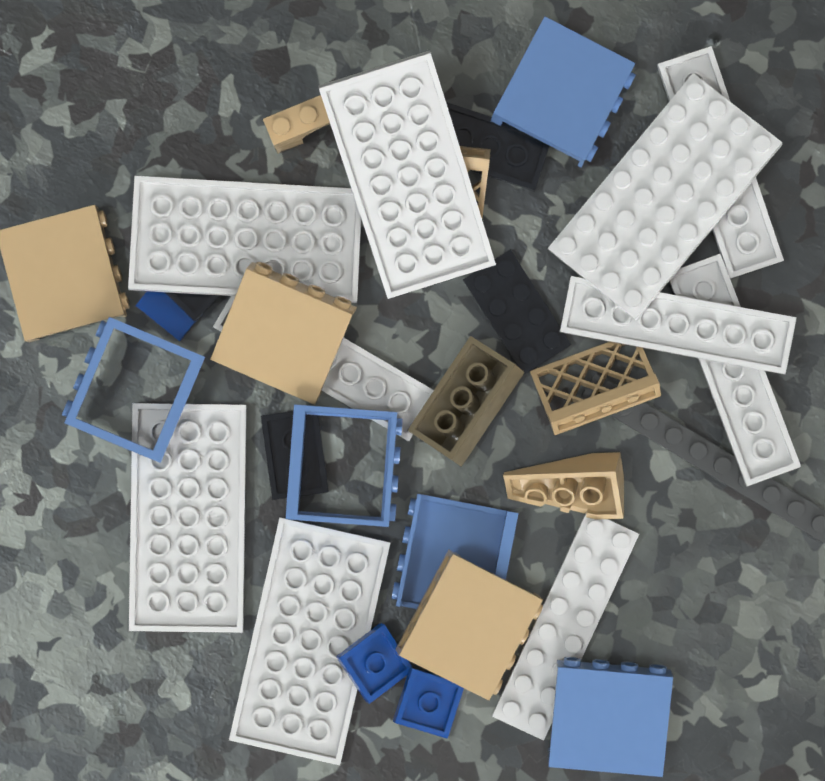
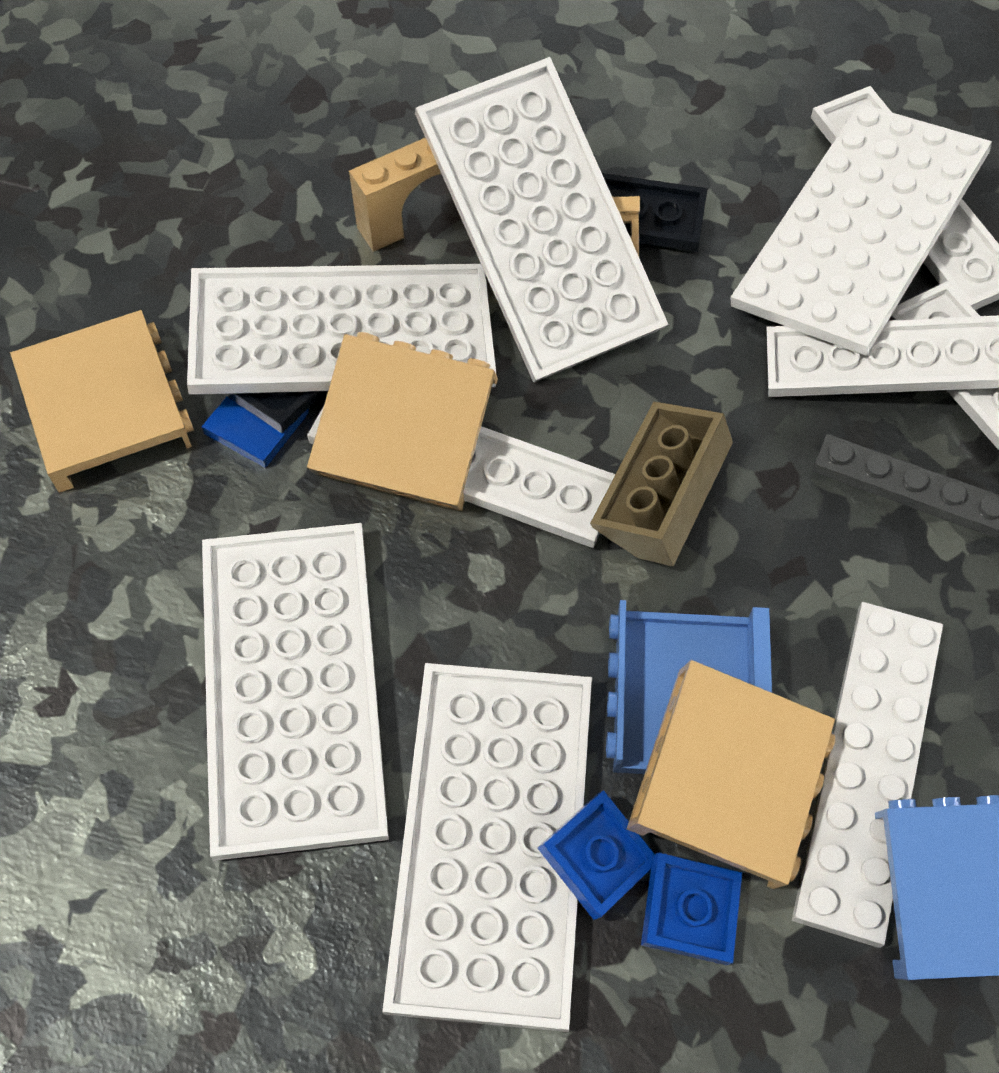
camera: 15 degrees left, 25 degrees down
medium blue window [62,317,205,463] -> none
black plate [261,411,329,500] -> none
medium blue window [286,405,403,527] -> none
black plate [463,249,571,375] -> none
medium blue panel [491,16,636,168] -> none
tan wedge [503,452,624,519] -> none
tan fence [530,342,661,435] -> none

